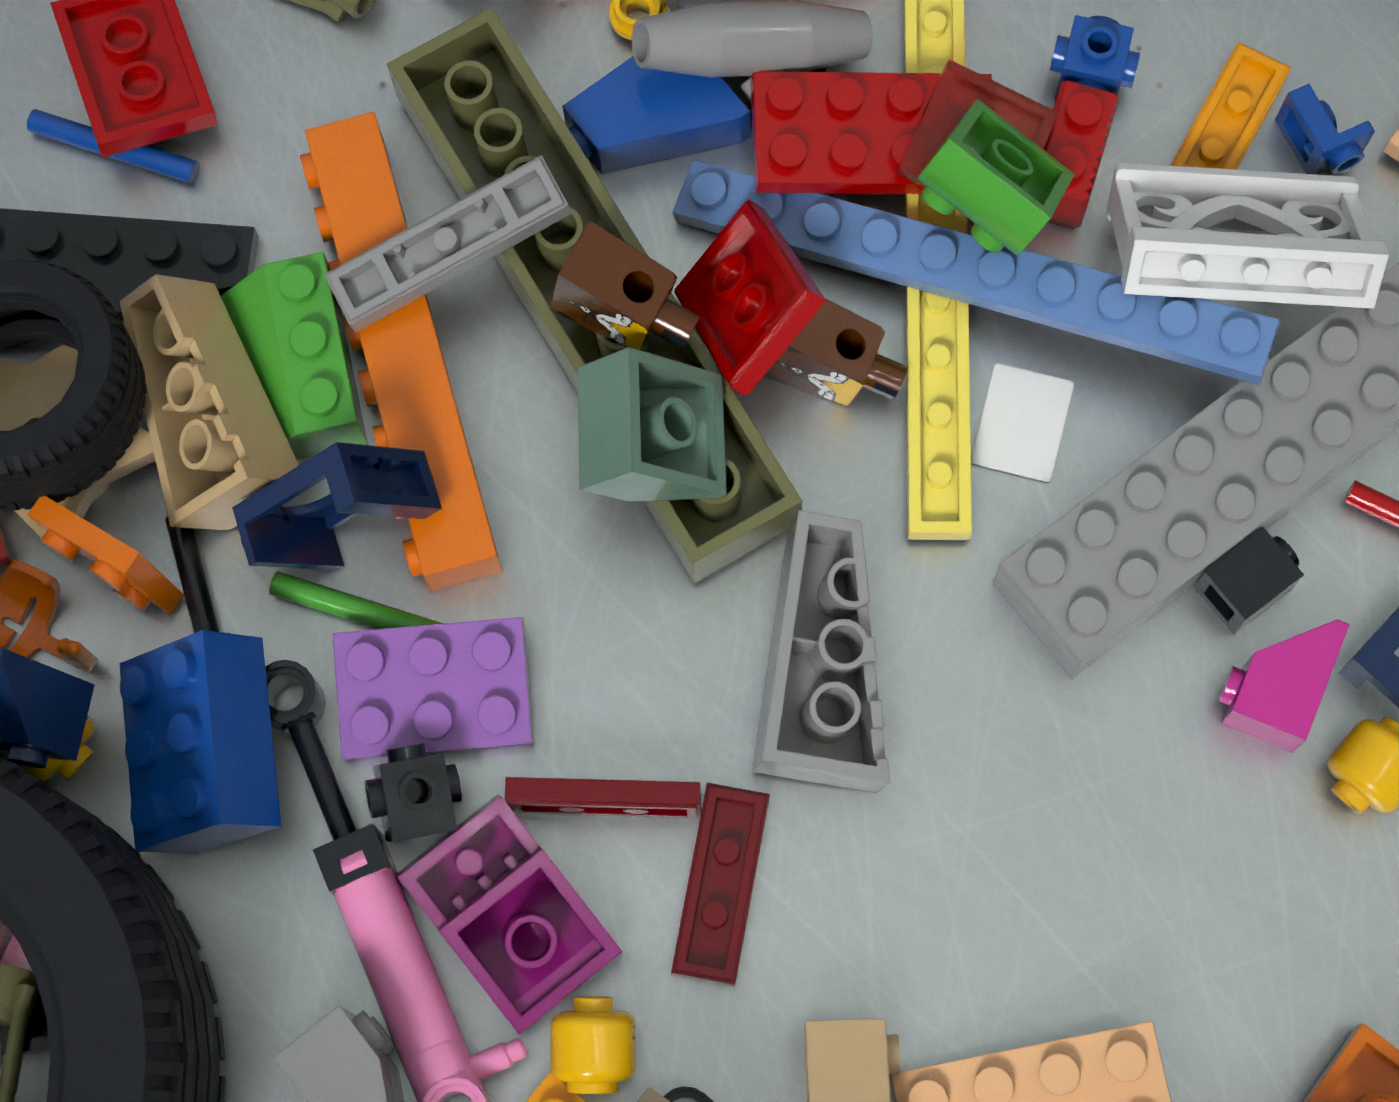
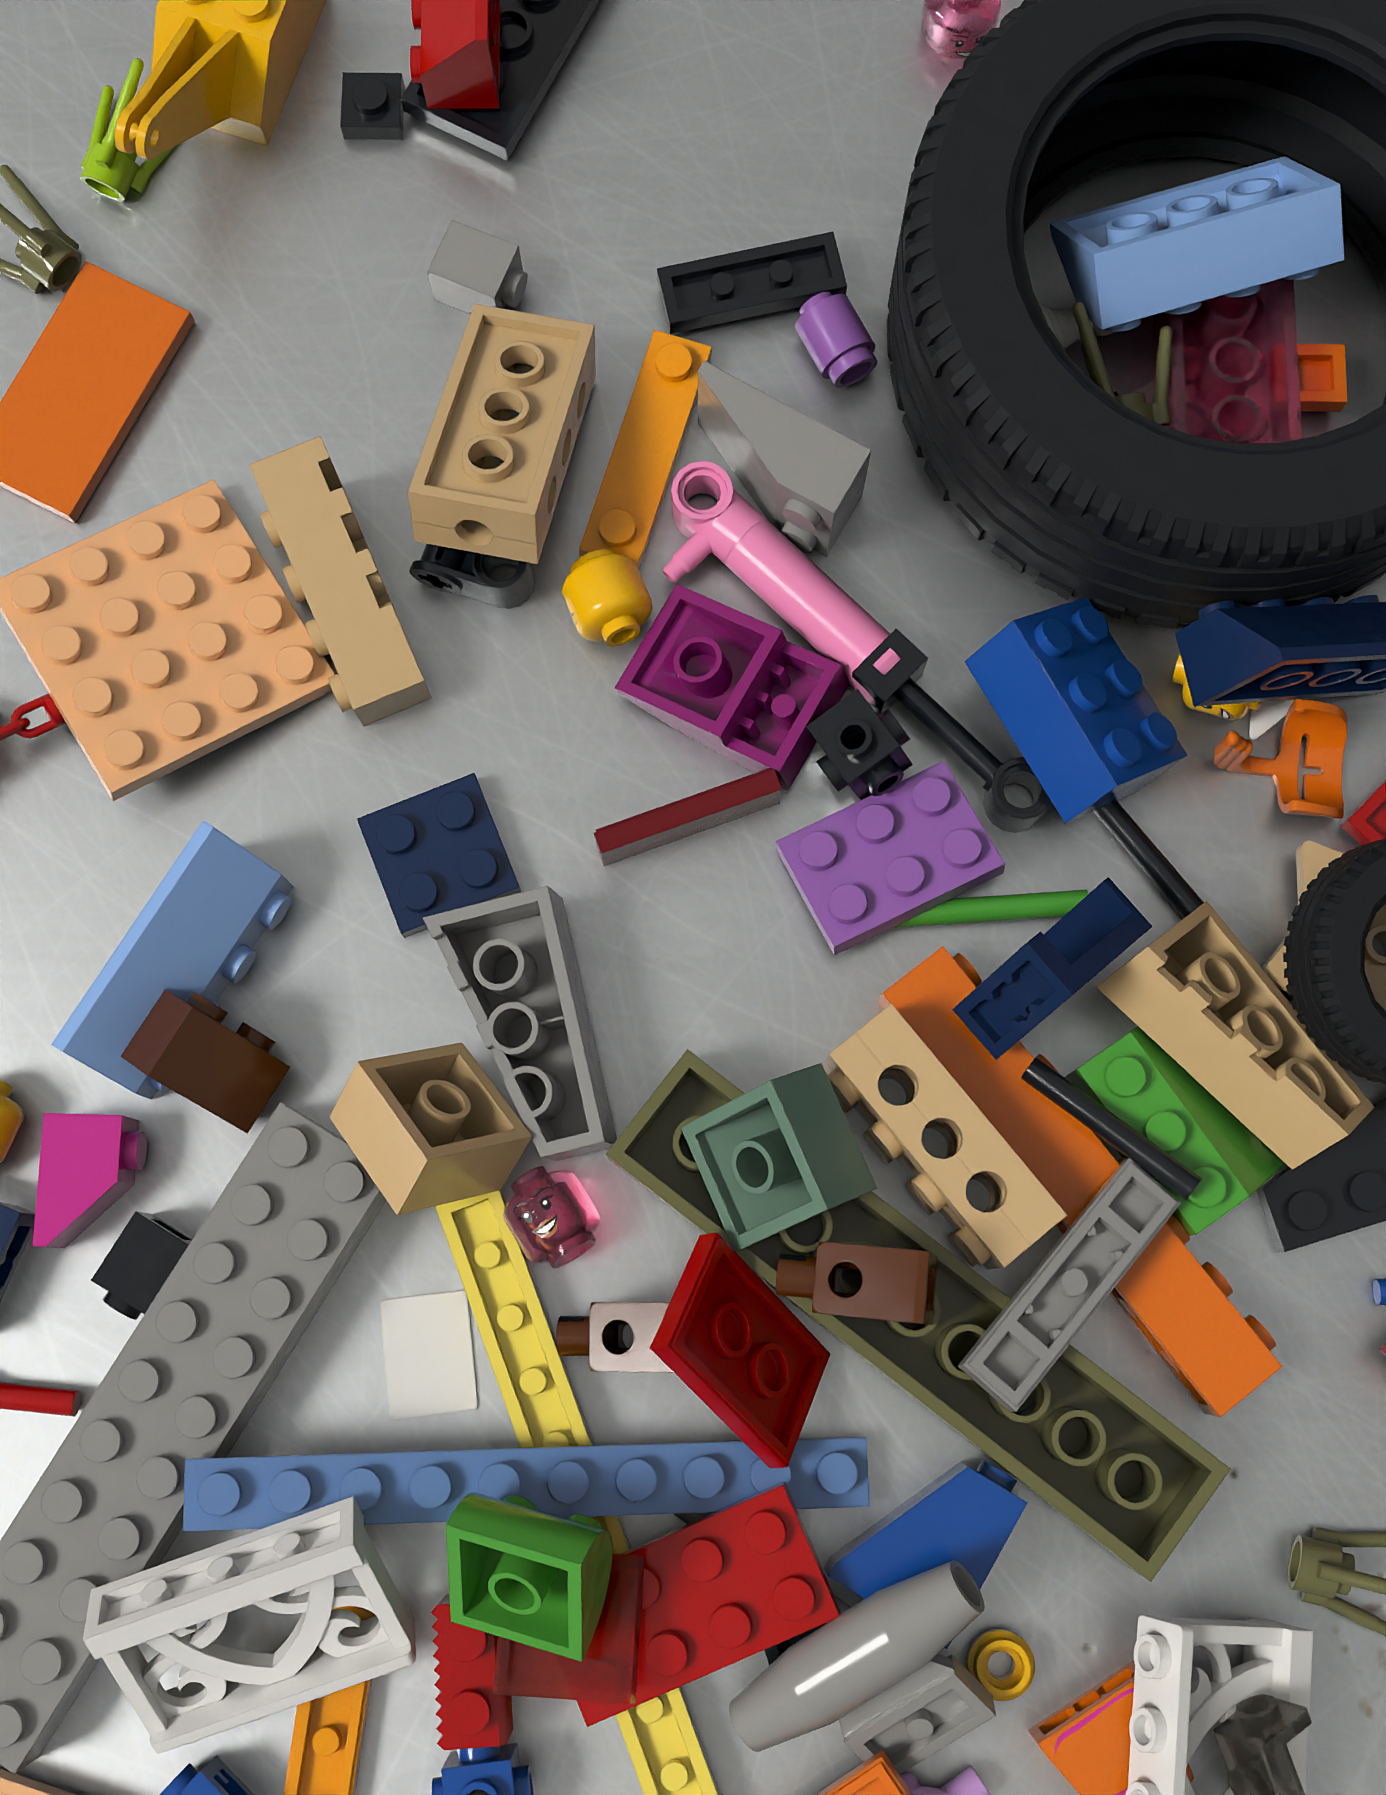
camera: 155 degrees right, 5 degrees up
orange plate [27,496,184,615] -> none
dark red tile [671,783,770,987] -> none
none -> light blue slope [51,821,294,1100]
none -> reddish brown brick [120,989,290,1134]
none -> tan brick [329,1043,532,1216]
none -> dark blue plate [357,773,522,938]
none -> clear pink head [502,1166,601,1269]
none -> tan brick [823,1003,1067,1270]
none -> black bar [1021,1057,1202,1200]

